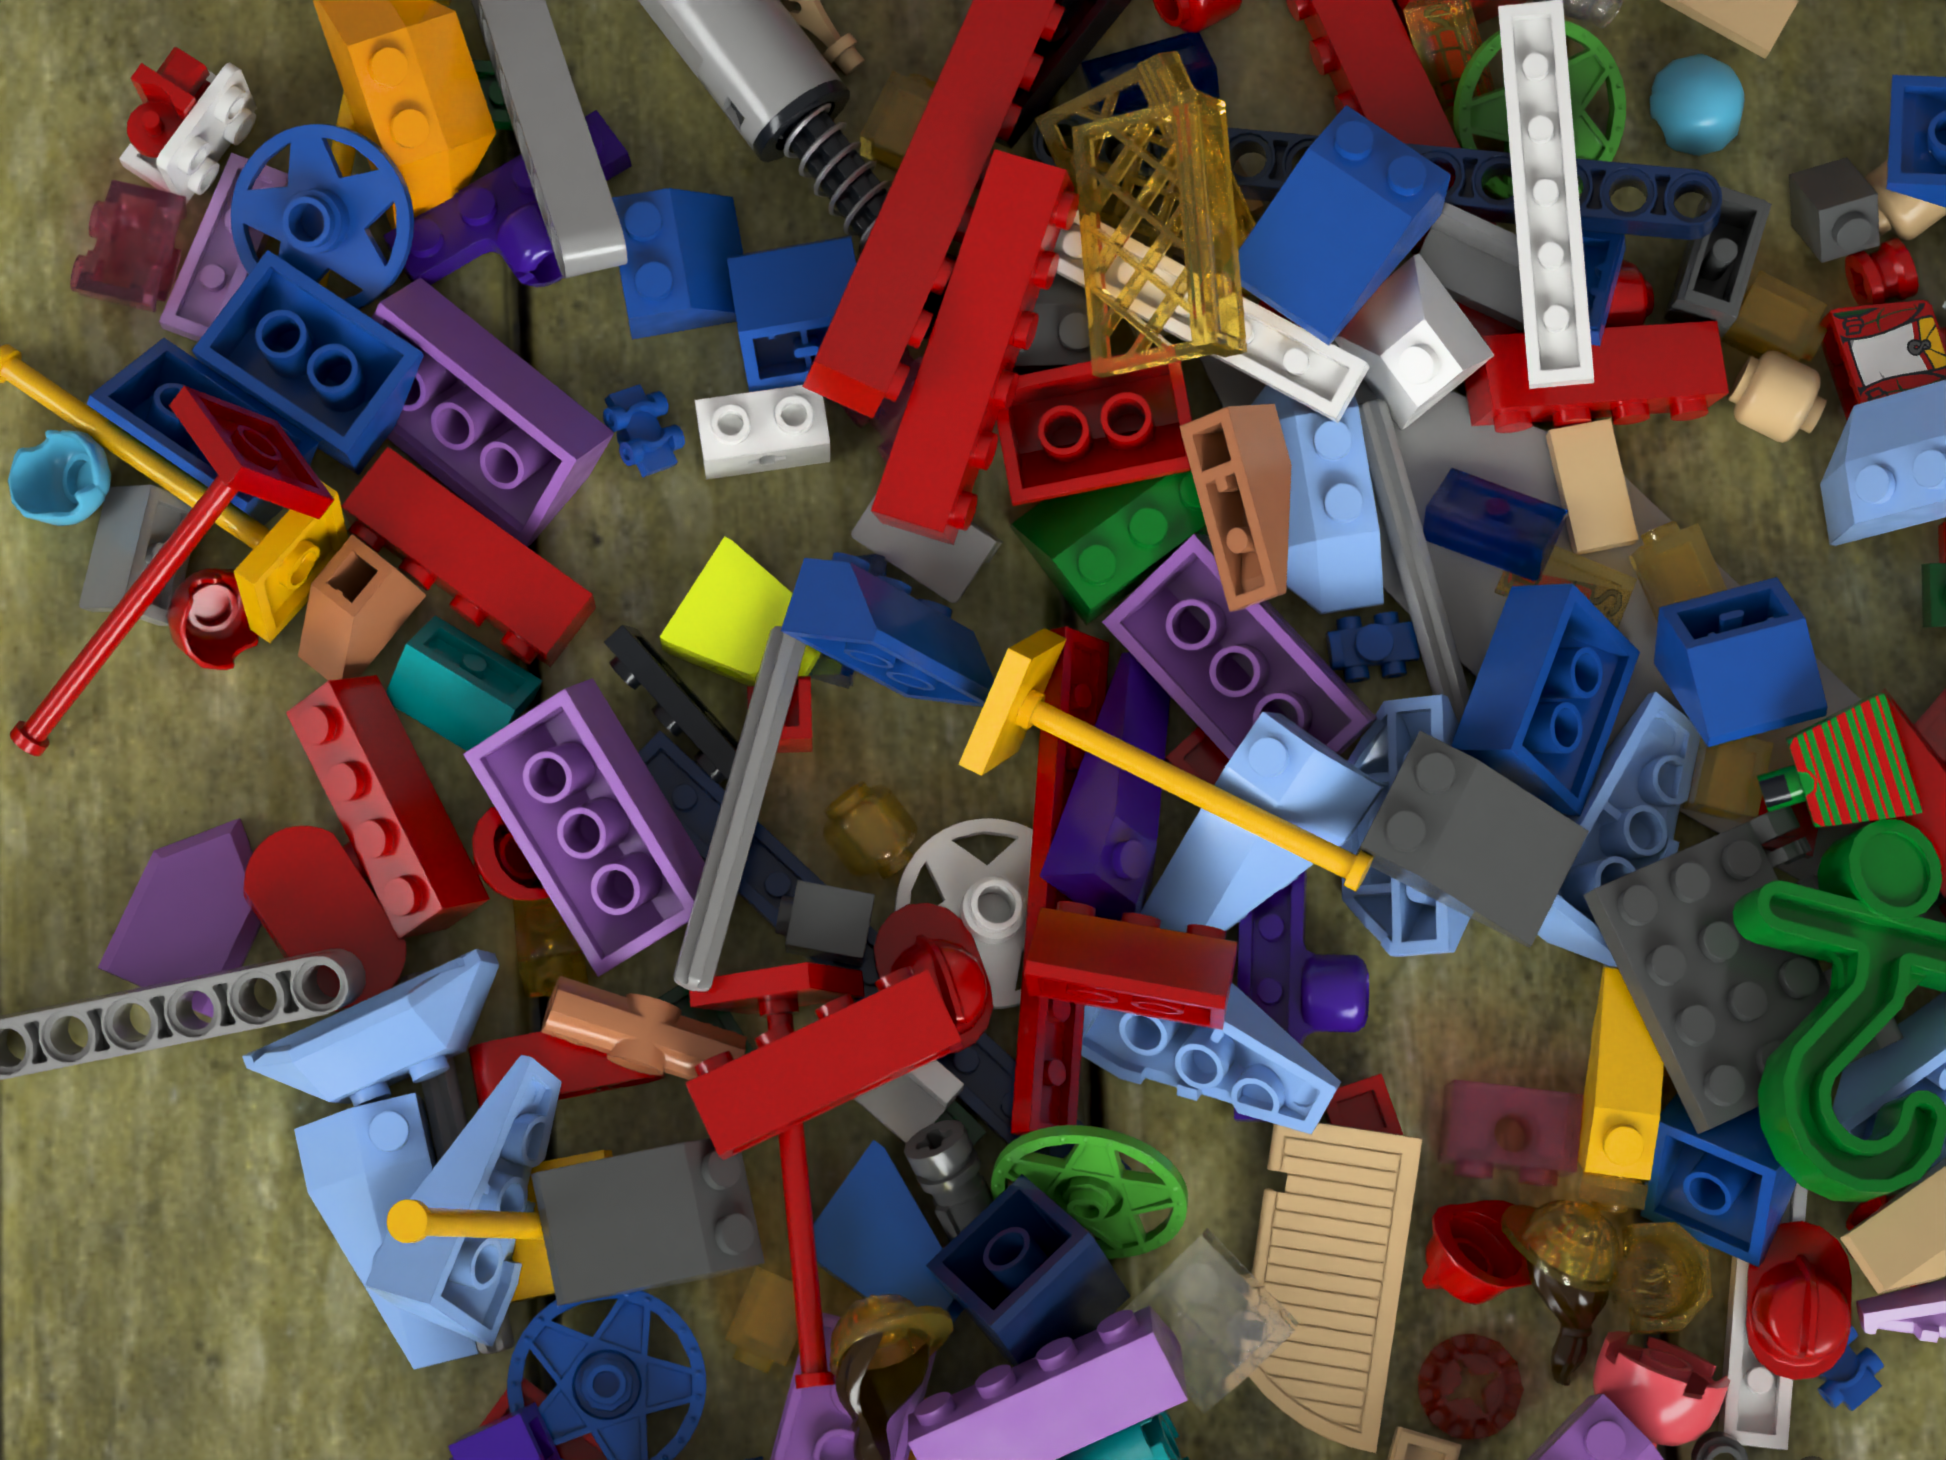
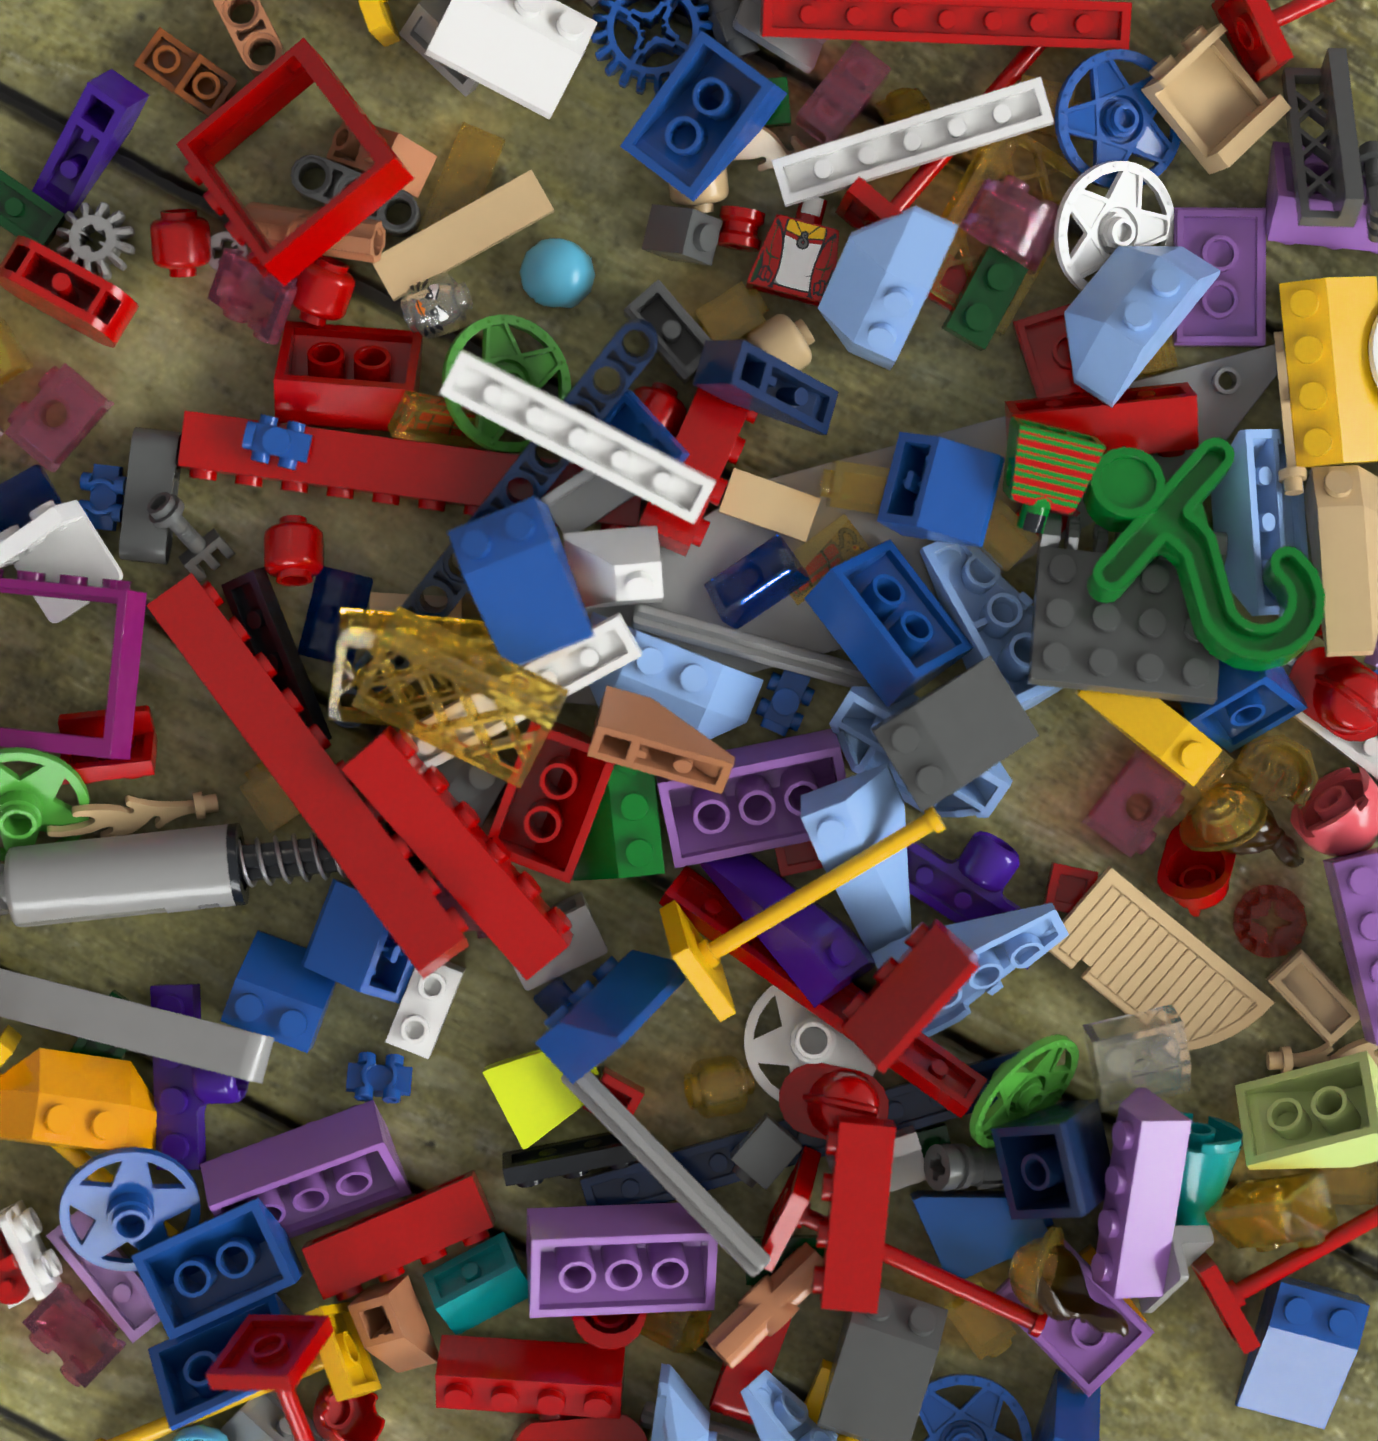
camera: 50 degrees left, 10 degrees up
none -> dark blue slope [693,340,839,435]

